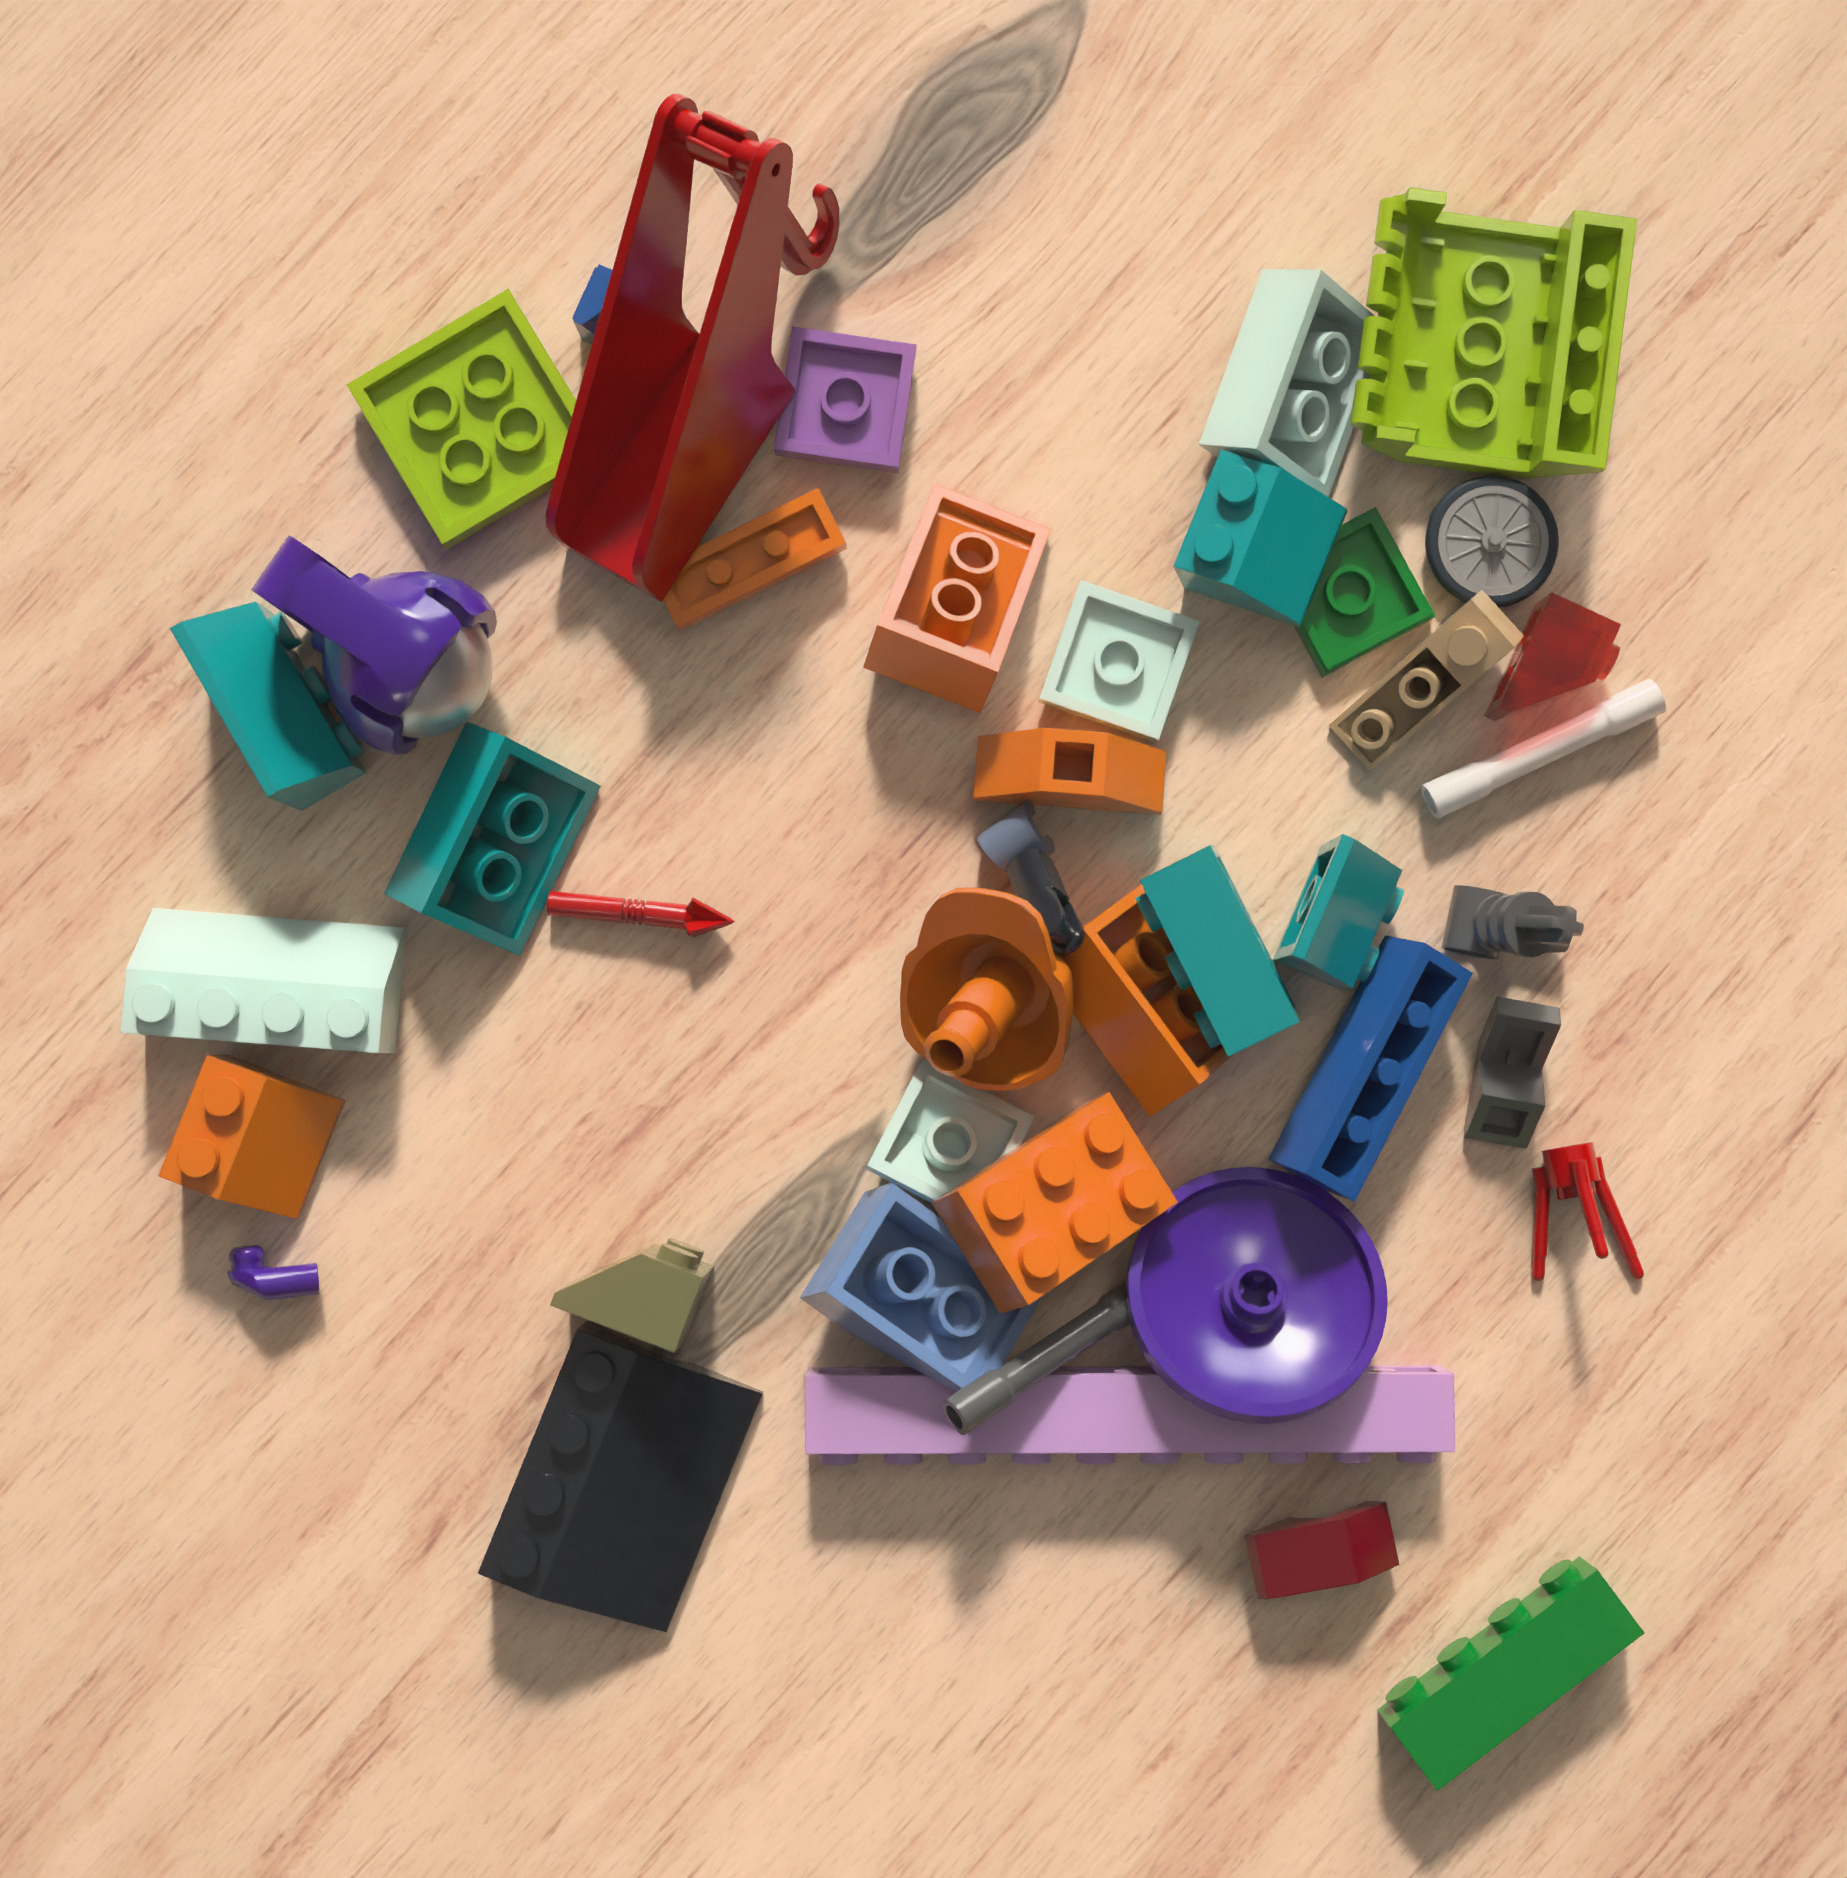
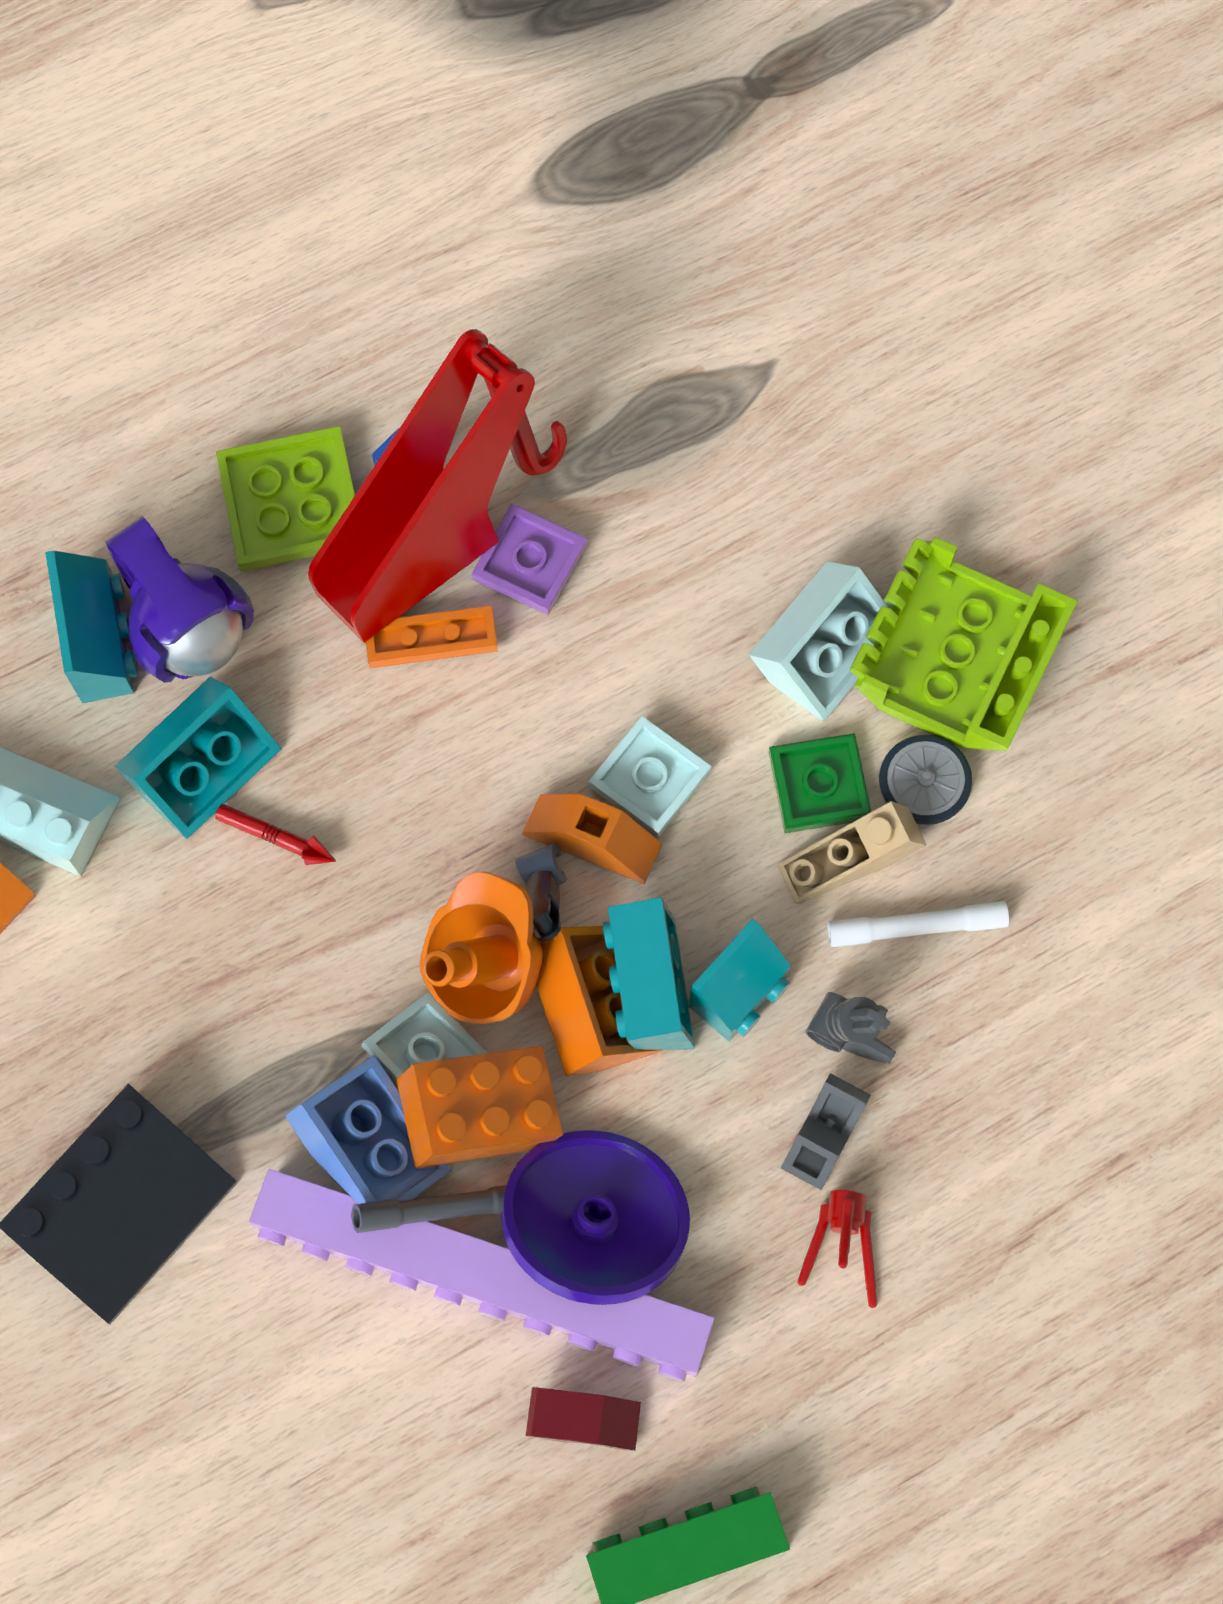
camera: 20 degrees right, 15 degrees down
olive slope [550,1238,714,1353] -> none
orange slope [863,483,1051,713] -> none
teal slope [1173,449,1347,628] -> none
blue brick [1268,935,1473,1202] -> none
clear red slope [1484,592,1621,721] -> none

